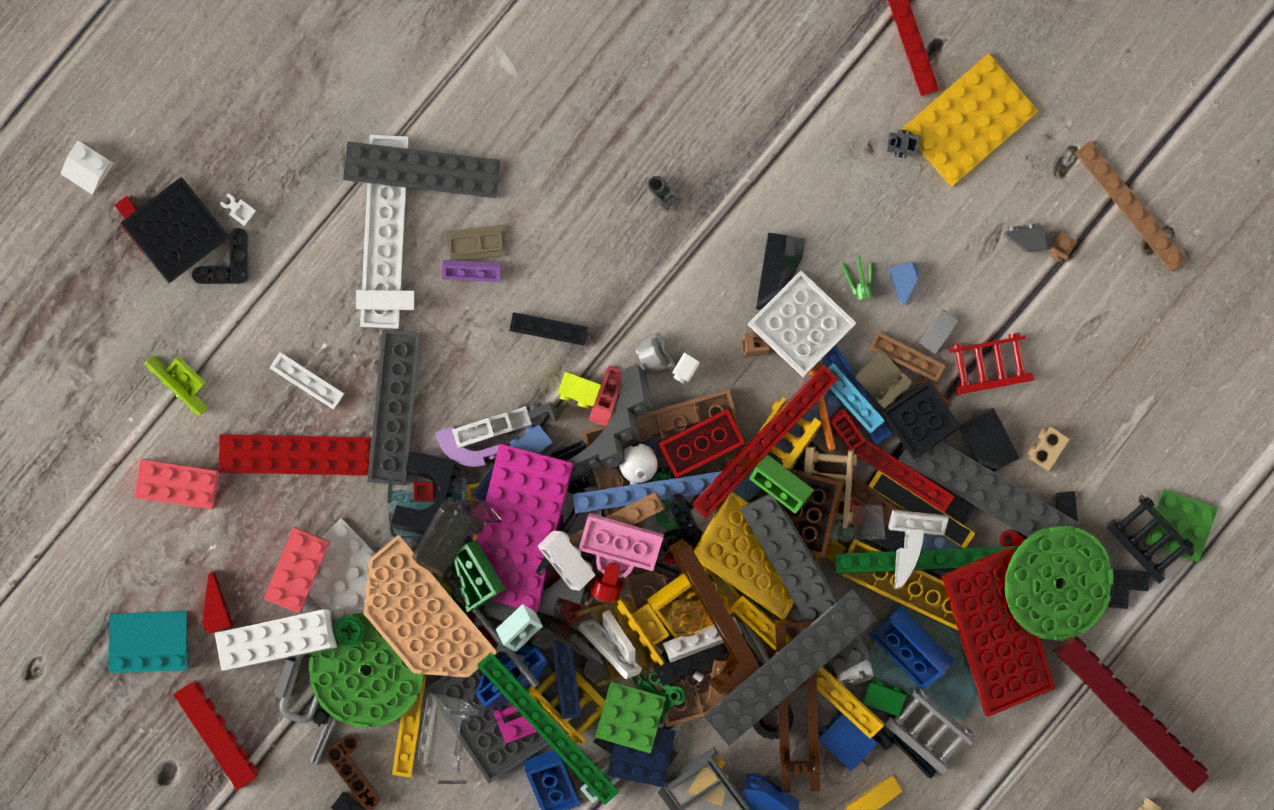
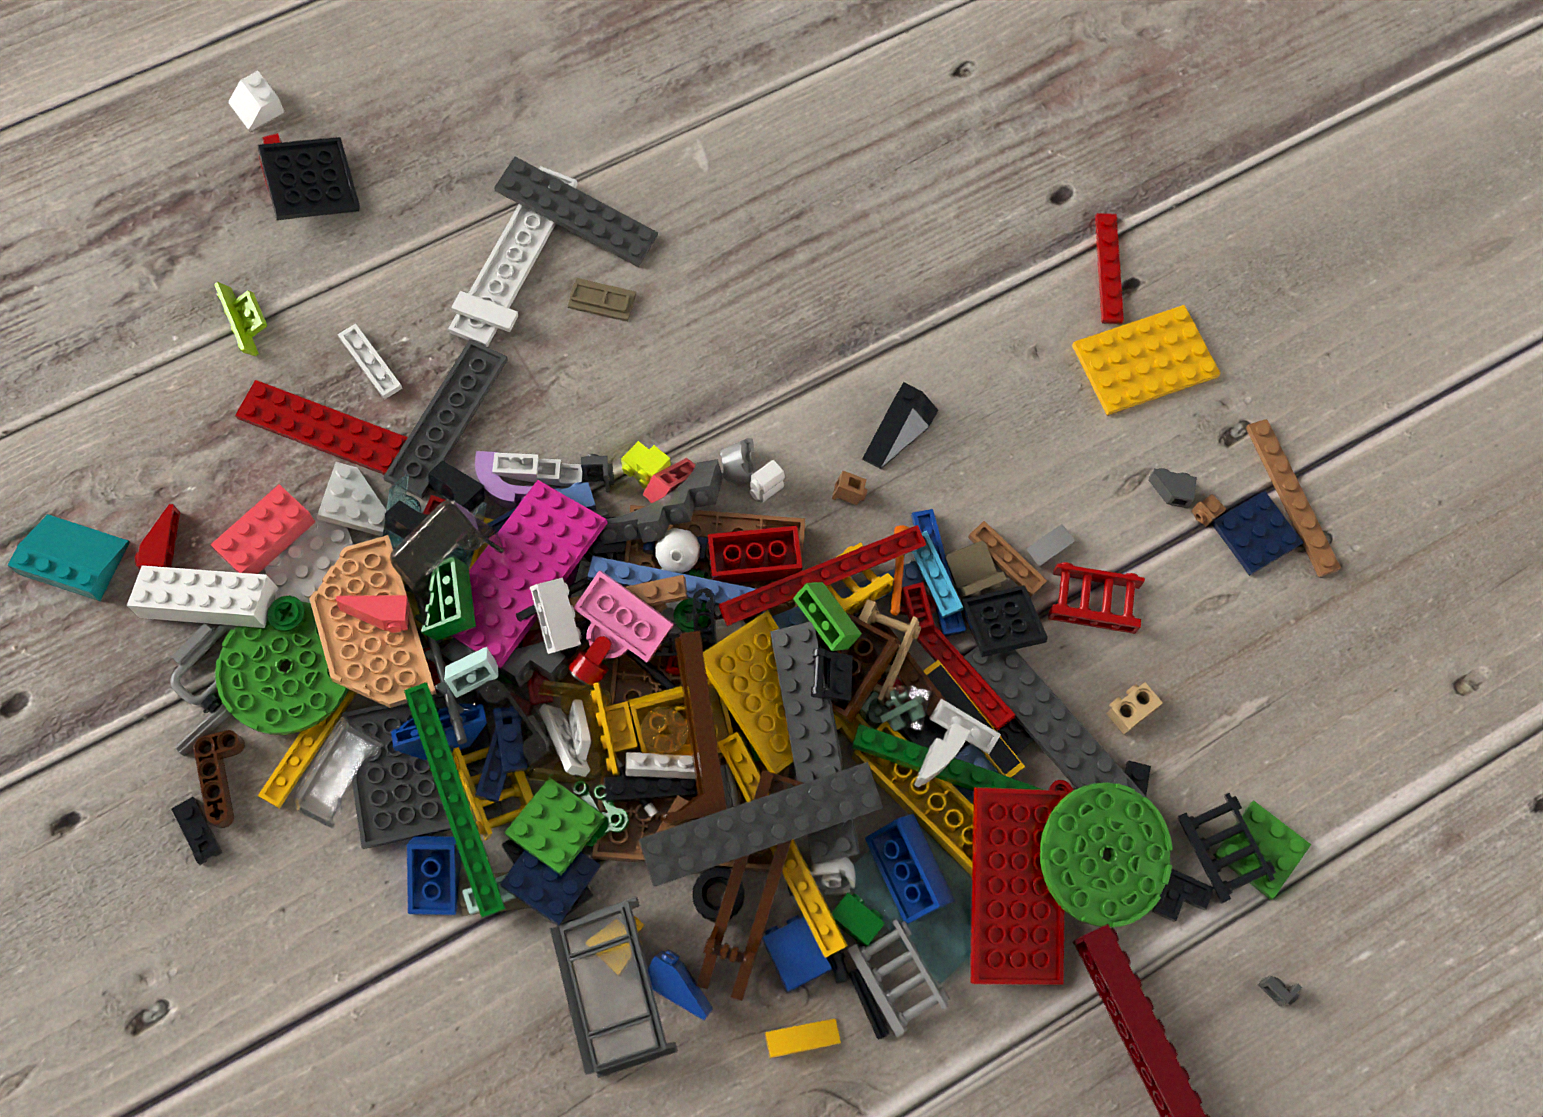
camera: 15 degrees right, 20 degrees down
coral brick [135,459,219,509] -> none
red brick [173,680,258,790] -> none
black beam [192,228,249,284] -> none
white plate [220,194,256,226] -> none
medium lavender plate [442,260,500,282] -> none
dark pink plate [494,706,537,743] -> none
black plate [509,312,588,346] -> none
dark grey piece [647,176,682,212] -> none
white plate [748,271,856,377] -> none
bright green plant [841,256,874,300] -> none
black brick [887,130,920,158] -> none
medium blue slope [888,261,919,305] -> none
black slope [959,408,1019,472] -> none
none -> white plate [317,462,387,537]
none -> coral slope [336,595,410,633]
none -> dark blue plate [493,705,527,774]
none -> black plate [811,648,853,703]
none -> sand green hips [880,689,925,731]
none -> dark blue plate [1211,491,1304,576]
none -> dark grey bracket [1258,975,1302,1006]

